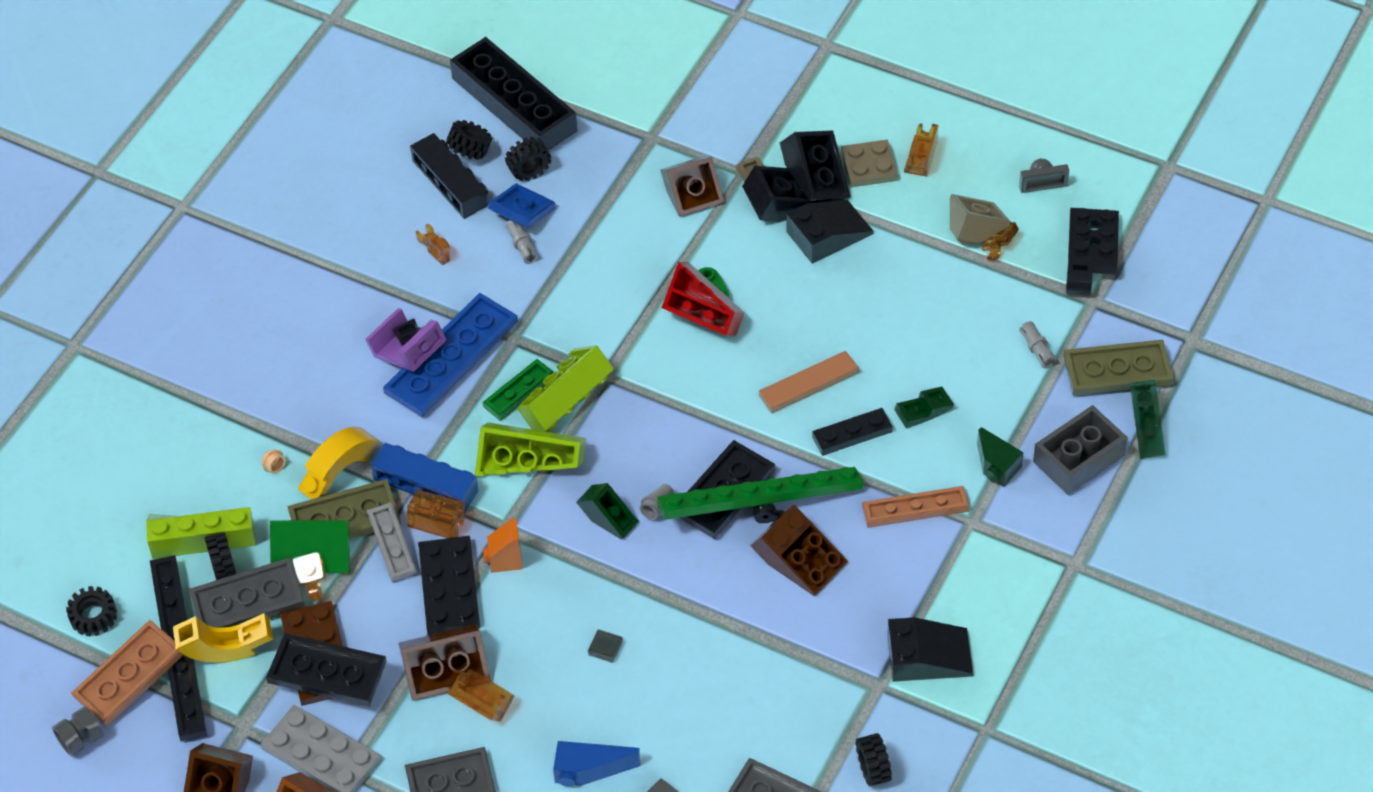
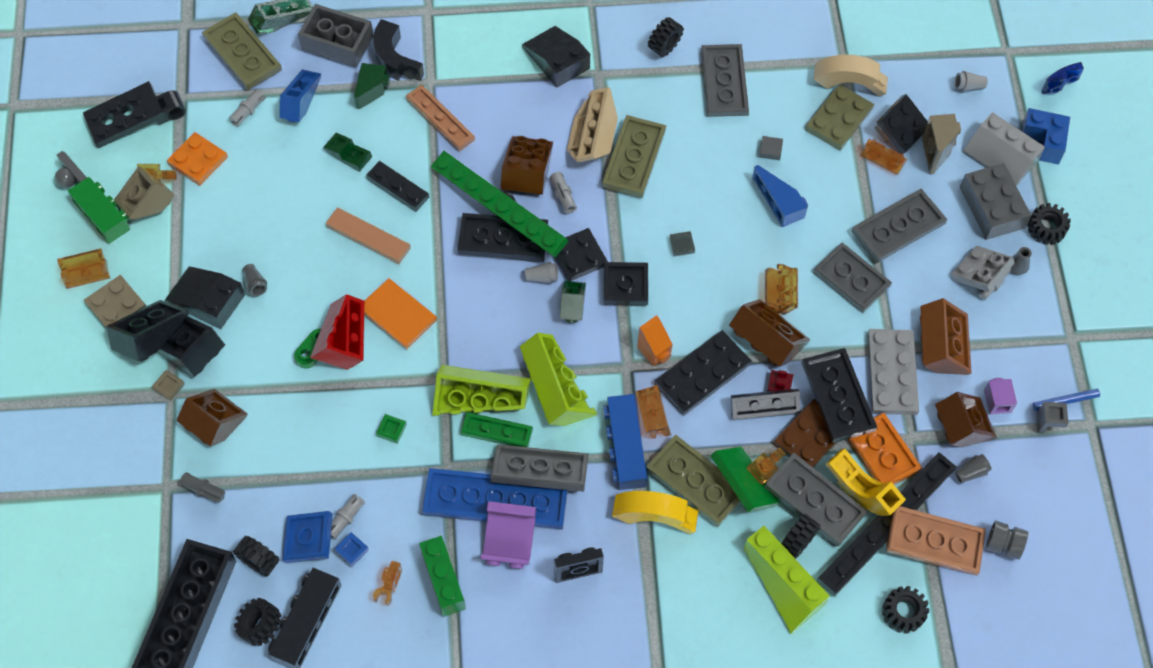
camera: 125 degrees left, 10 degrees up
light nougat plate [262,449,286,474] -> none
light grey tile [367,502,417,583] -> none
black tile [393,319,419,347] -> none
none -> green brick [68,177,130,244]
none -> orange plate [167,132,228,186]
none -> dark grey axle [180,472,225,503]
none -> dark grey cone [242,264,267,296]
none -> blue slope [279,69,321,122]
none -> blue plate [335,532,369,567]
none -> orange tile [364,278,437,350]
none -> black arch [373,19,424,81]
none -> green tile [376,414,407,444]
none -> green brick [419,535,466,617]
none -> dark grey tile [491,444,589,492]
none -> light grey pin [550,172,577,214]
none -> black plate [554,547,604,583]
none -> black plate [555,228,608,281]
none -> tan wedge [567,87,618,162]
none -> olive plate [602,115,667,198]
none -> black plate [604,262,648,305]
none -> plate [730,388,801,420]
none -> dark red tile [767,370,794,391]
none -> orange tile [847,413,922,485]
none -> dark grey cone [955,454,992,484]

